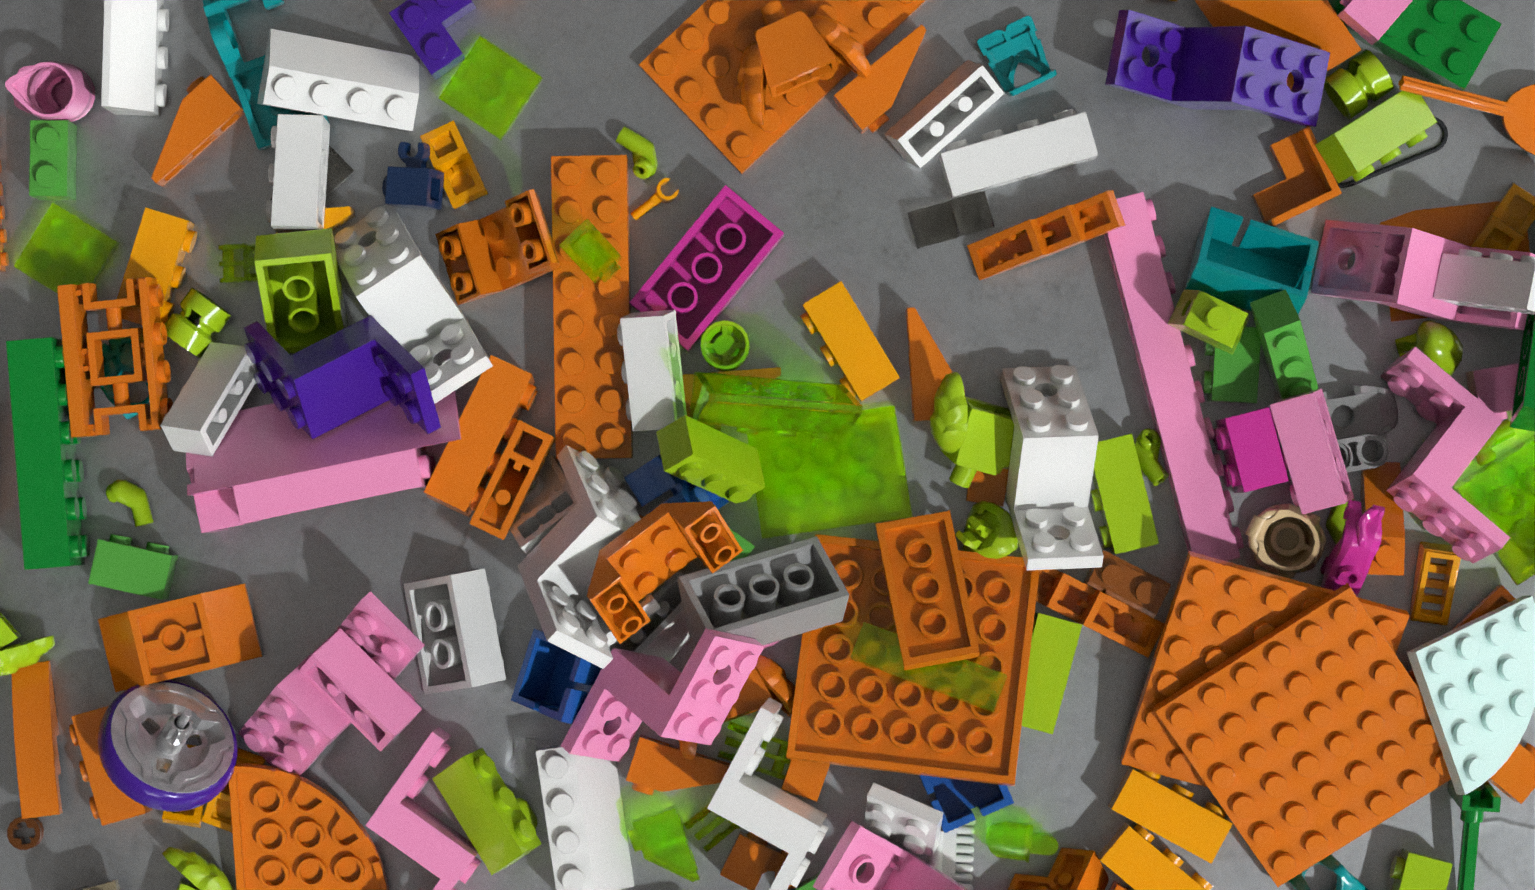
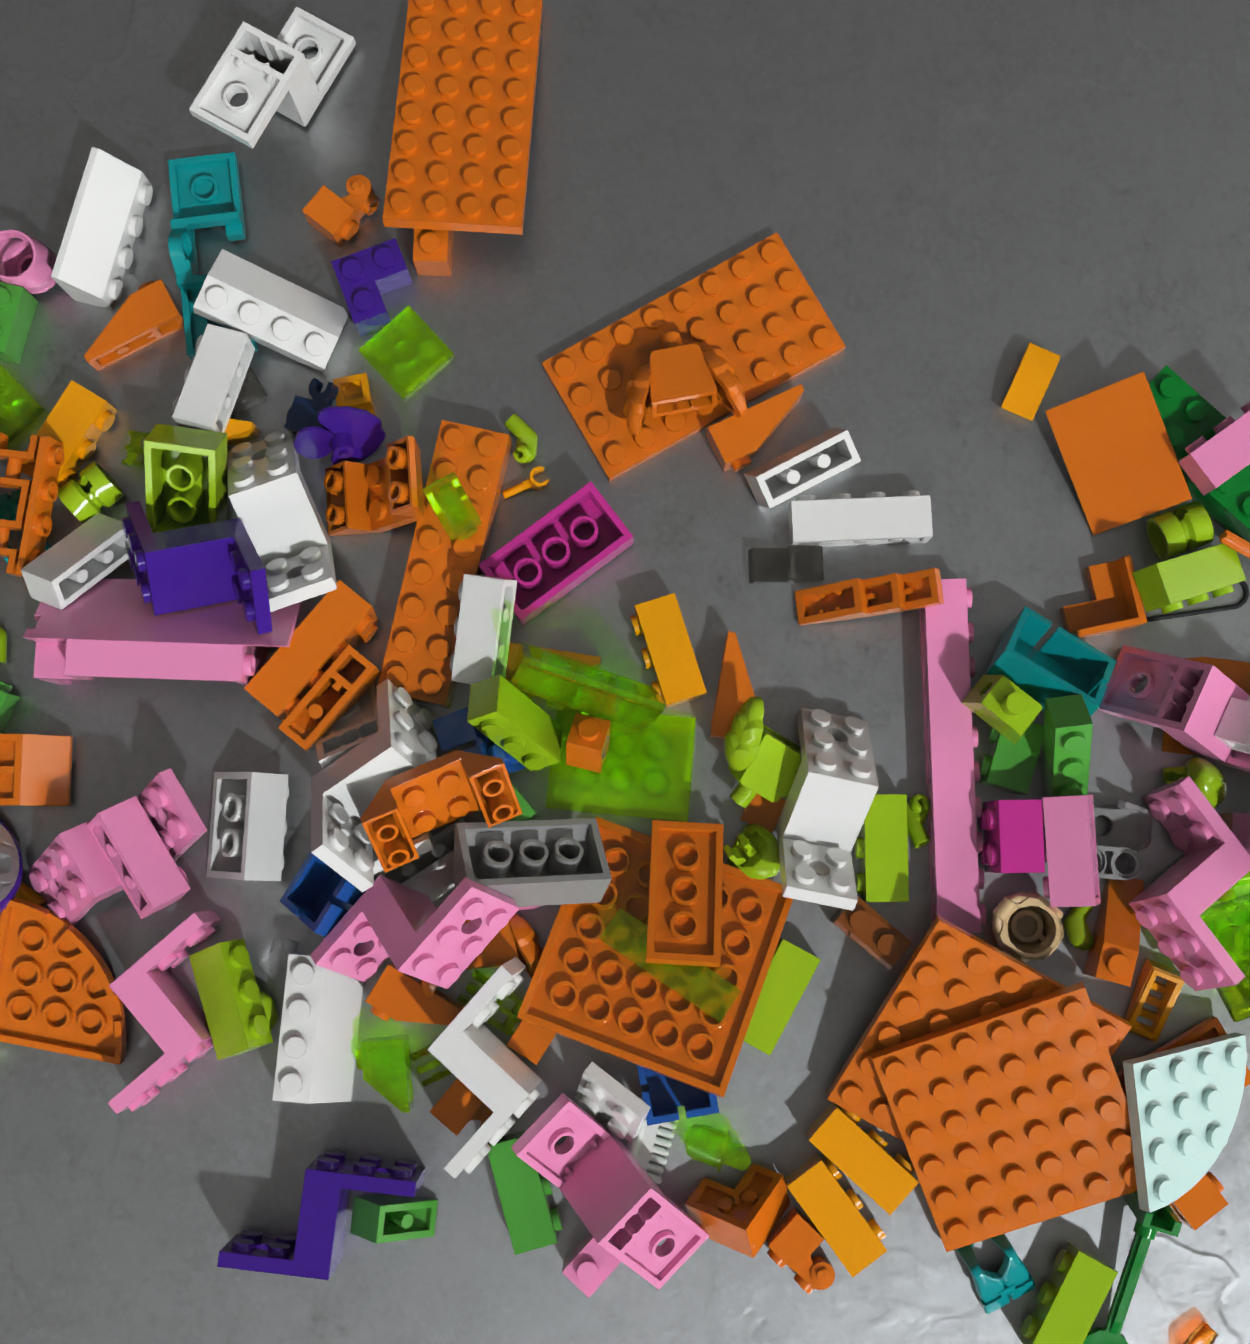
camera: 15 degrees right, 5 degrees down
lime wheel [700,320,750,371] -> none
teal piece [976,15,1057,96] -> none
orange slope [1036,569,1164,658] -> none
dark purple bracket [1105,9,1330,127] -> none
dark pink animal [1320,500,1385,596] -> none
none -> dark purple piece [293,406,386,465]
none -> orange brick [566,713,611,773]

